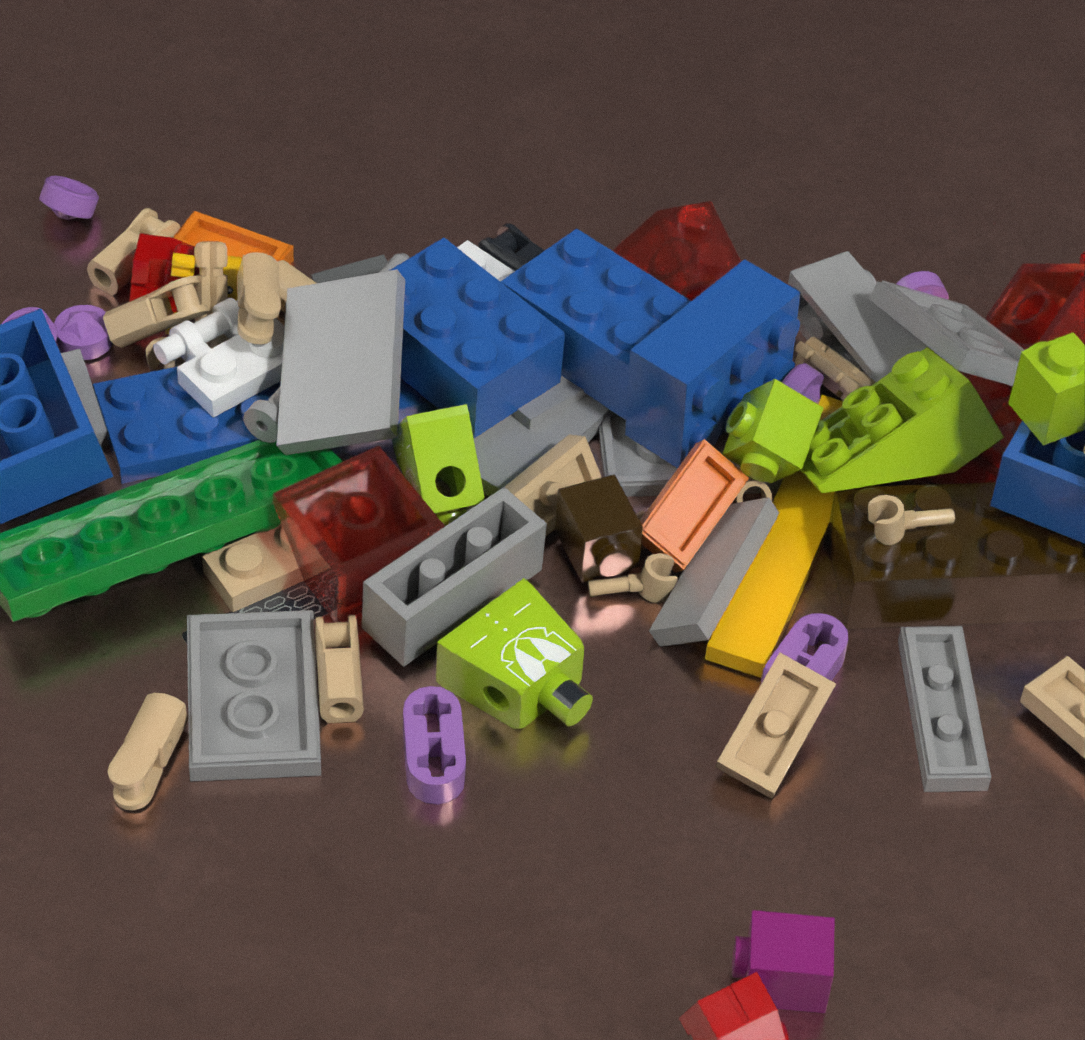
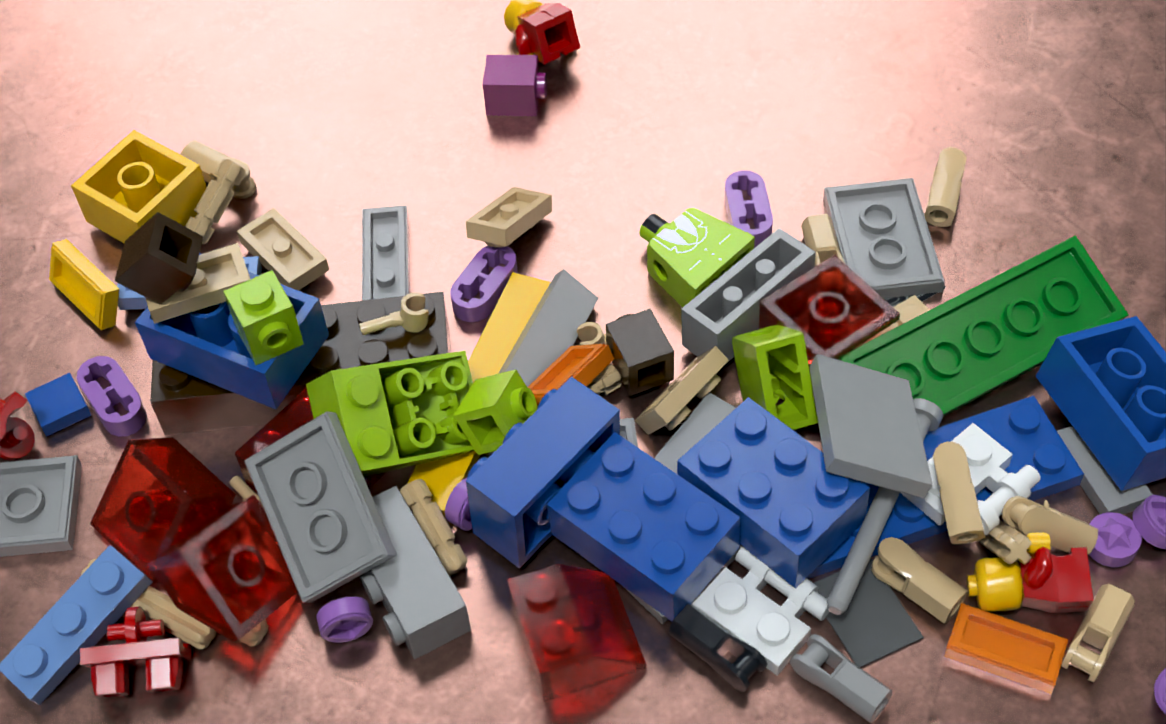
camera: 175 degrees left, 5 degrees up
none -> light grey bar [790,634,892,723]

